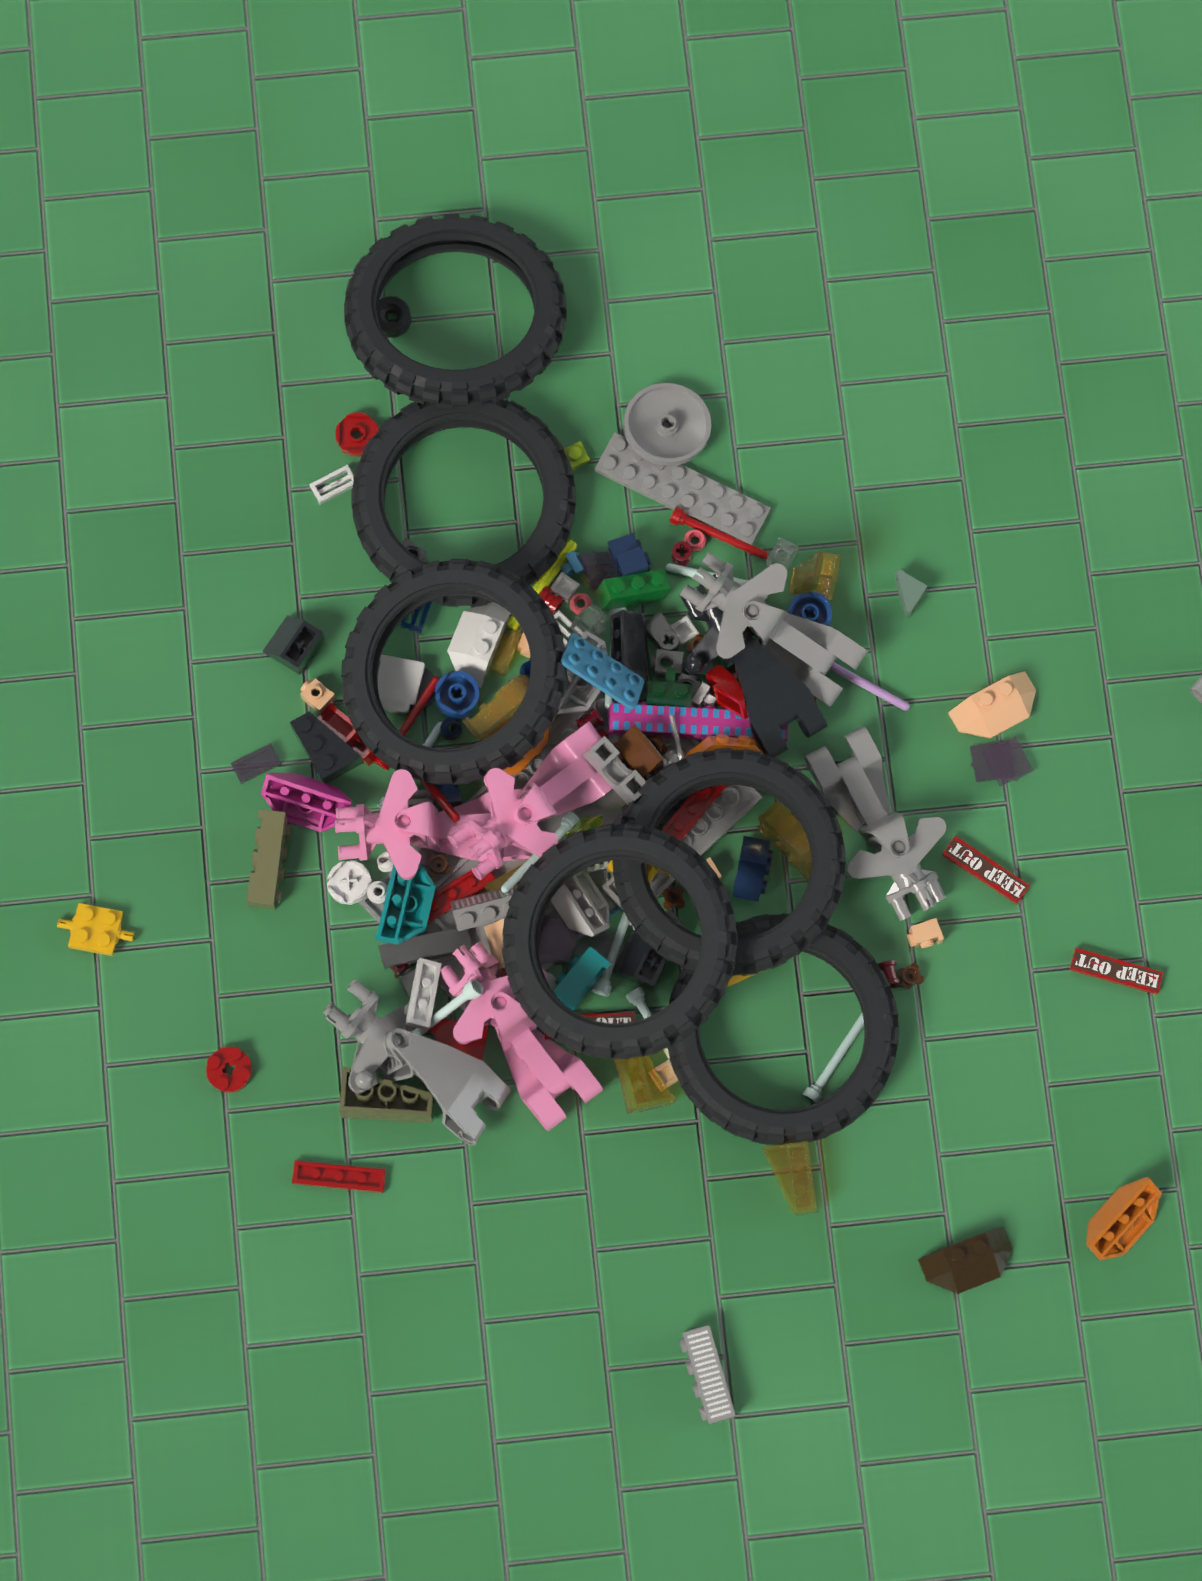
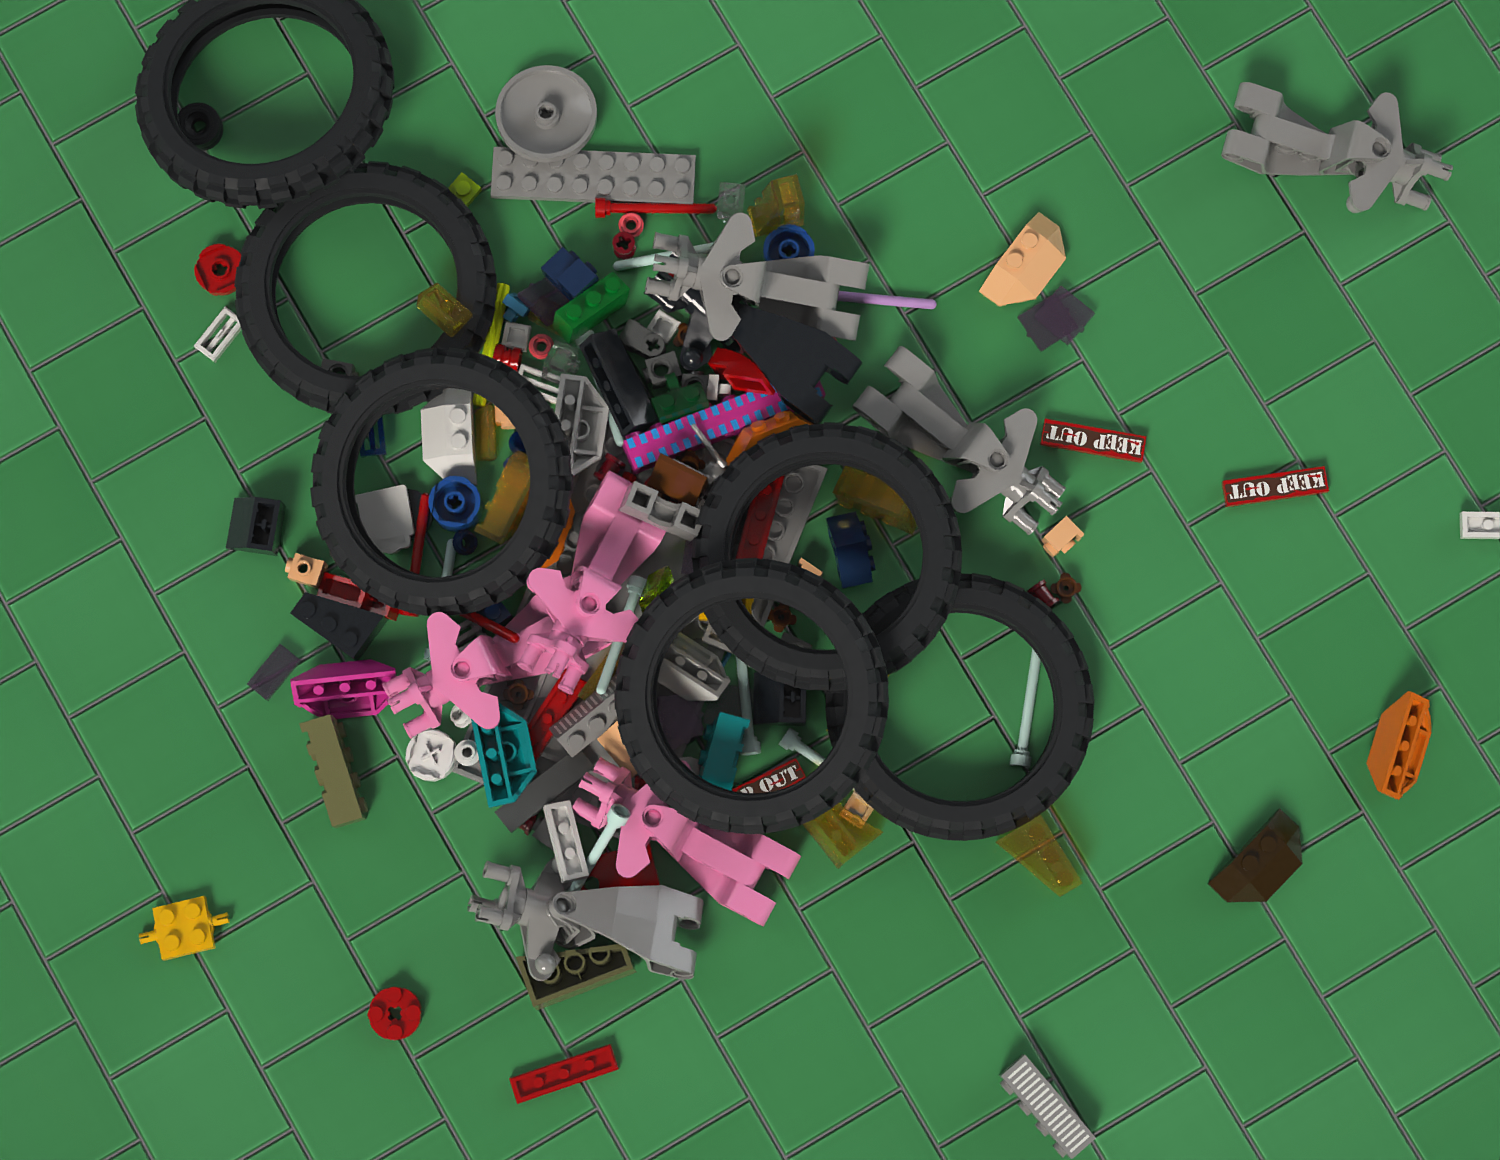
camera: 20 degrees left, 5 degrees up
dark azure bracket [561,633,644,710] -> none
sand green slope [894,570,927,618] -> none
none -> clear yellow slope [417,283,472,337]

